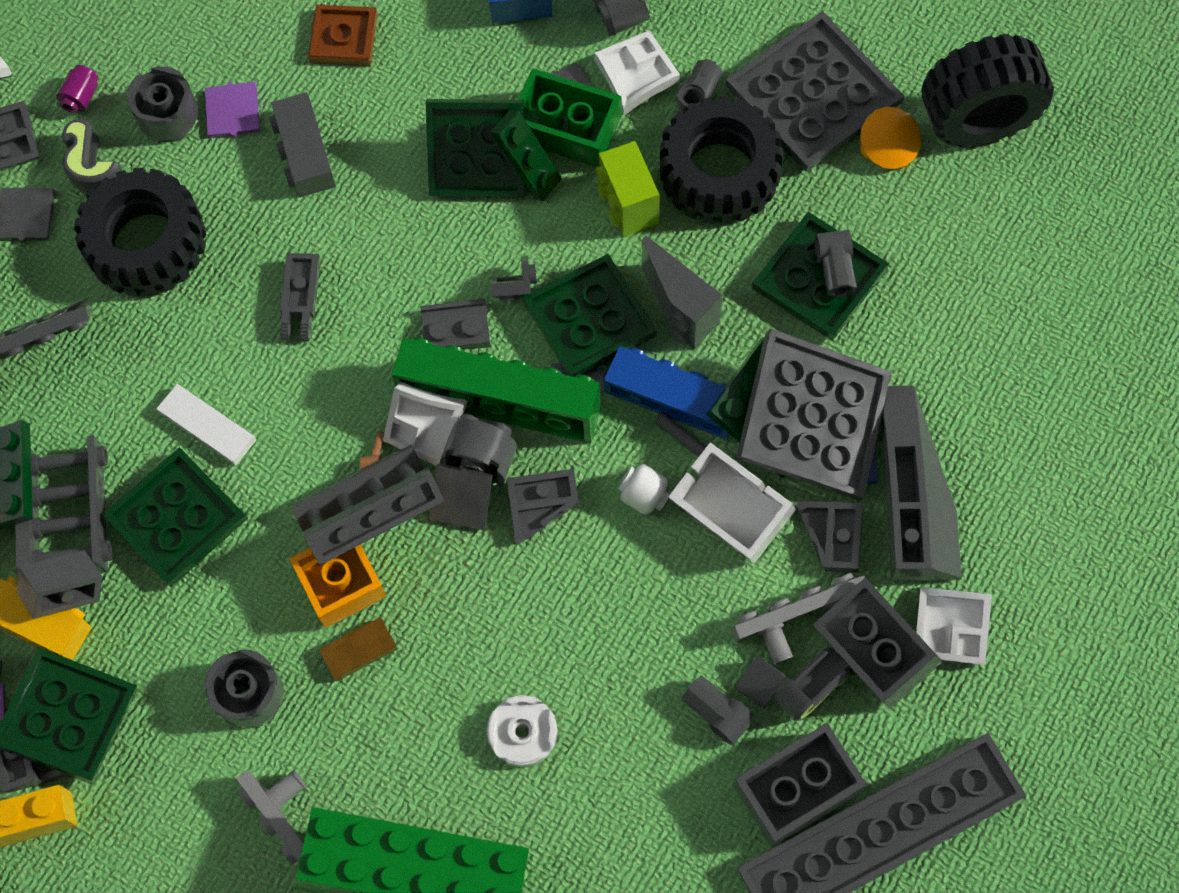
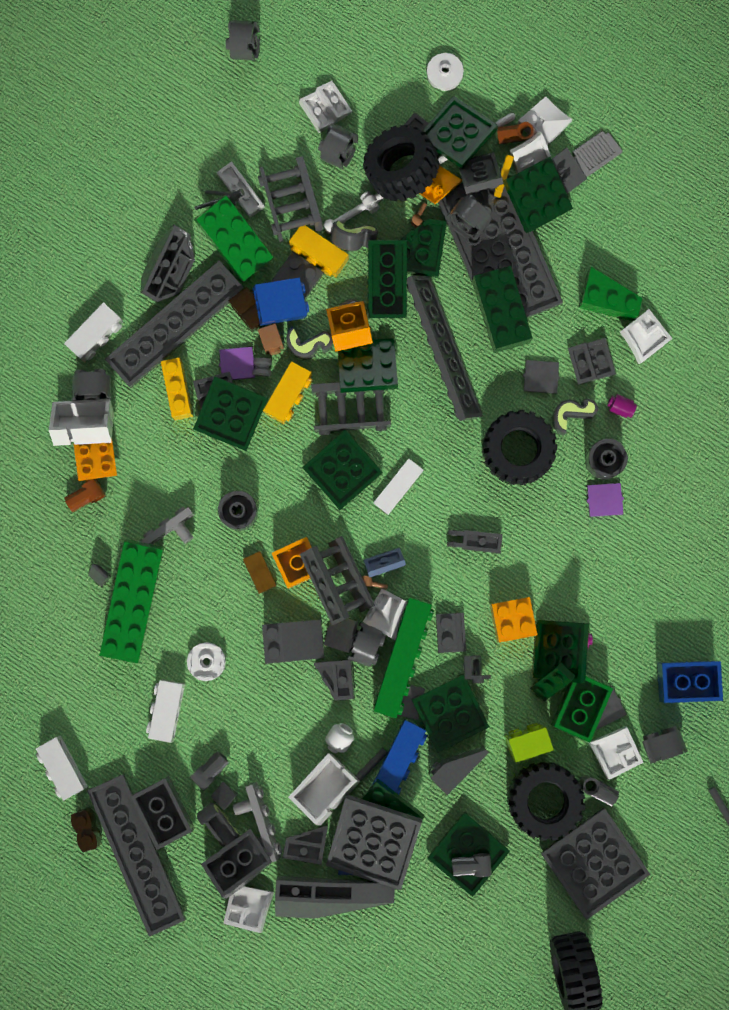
camera: 90 degrees right, 15 degrees up
dark grey brick [17,550,102,619] -> none
dark grey brick [269,92,336,197] -> none
dark orange tile [308,4,378,66] -> none
light orange dish [860,107,921,170] -> none
none -> white brick [146,679,185,743]
none -> dark grey slope [262,620,324,664]
none -> sand blue plate [364,548,406,578]
none -> light orange brick [490,597,537,643]

